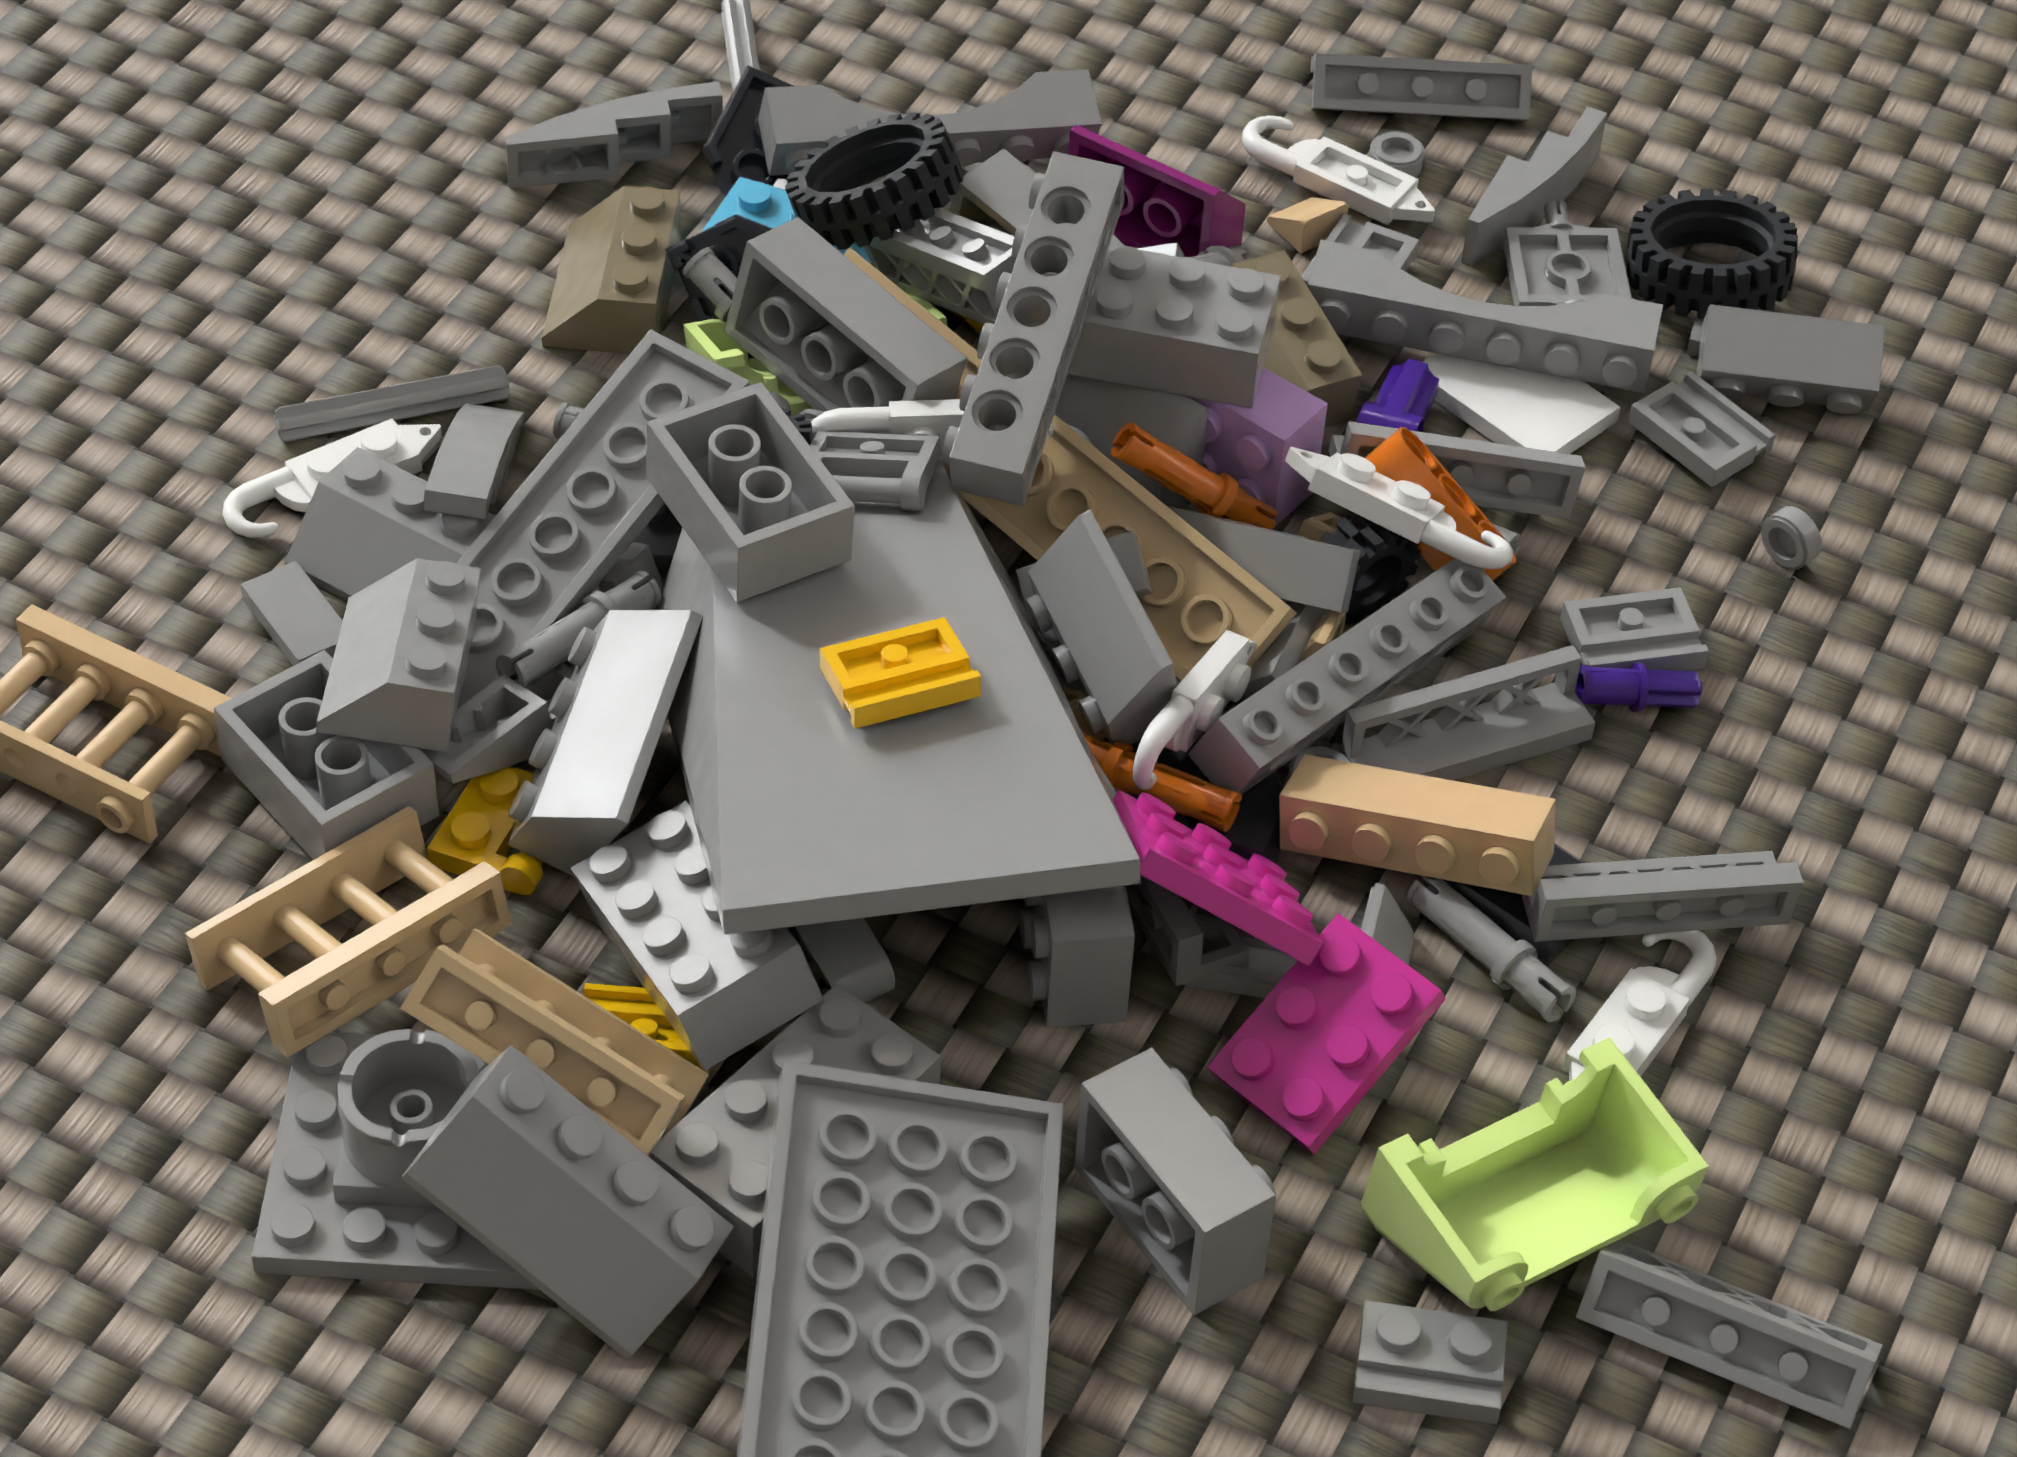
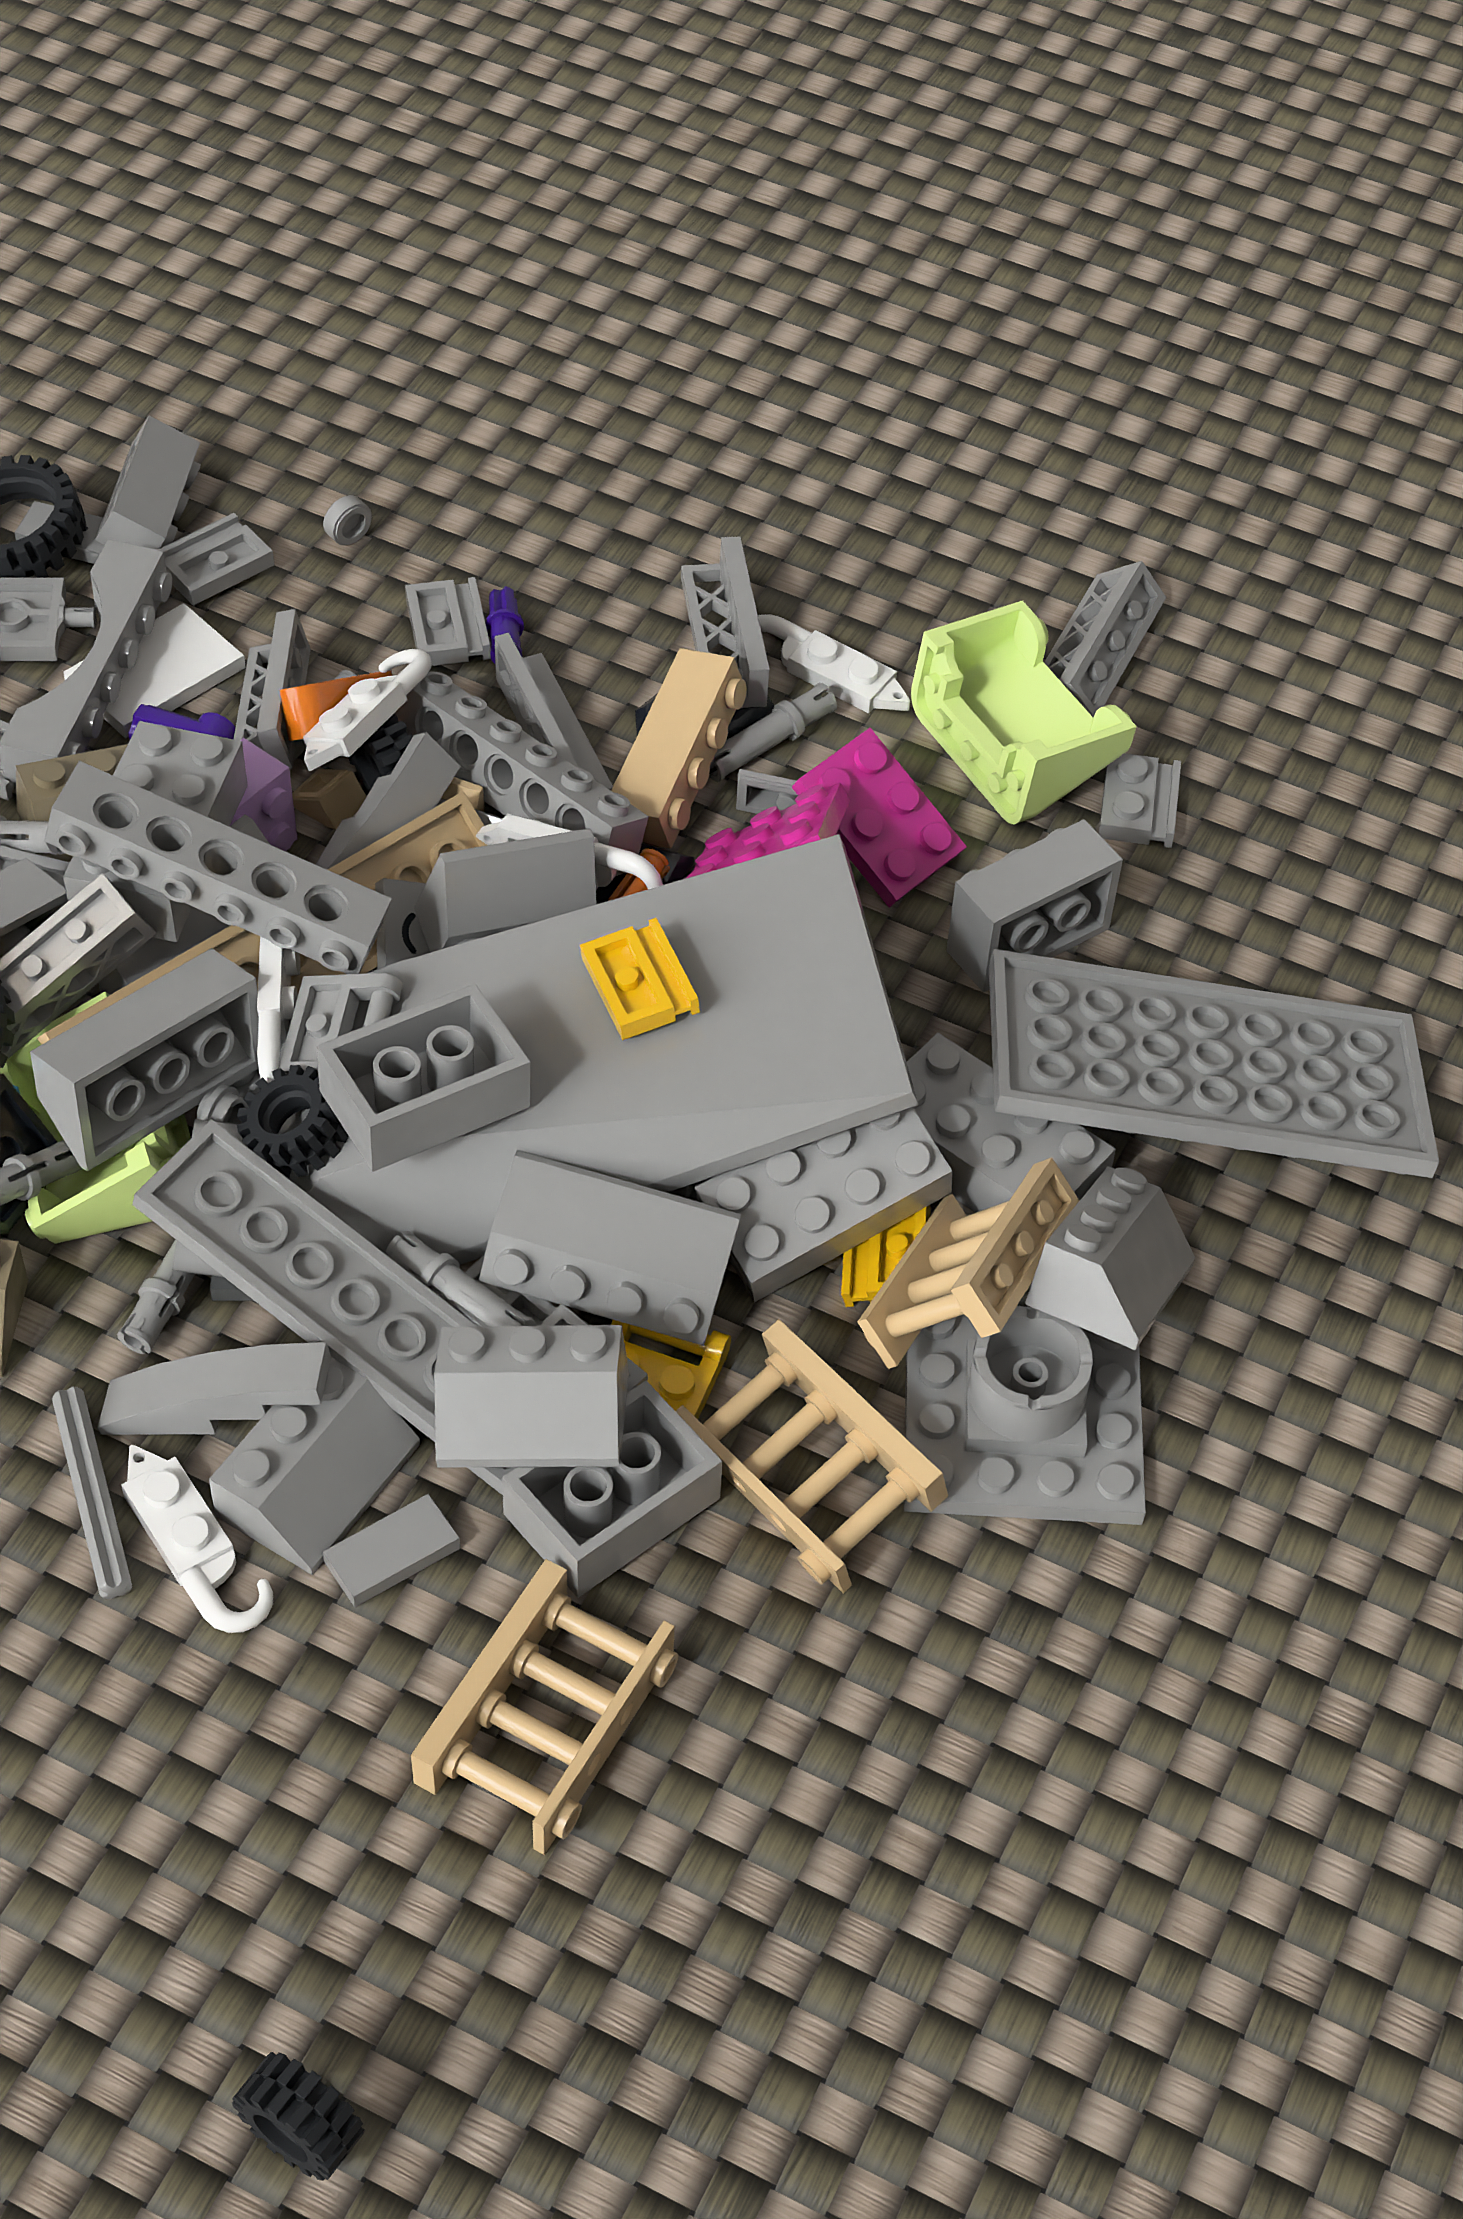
camera: 90 degrees left, 5 degrees up
orange pin [1110,422,1277,530] -> none

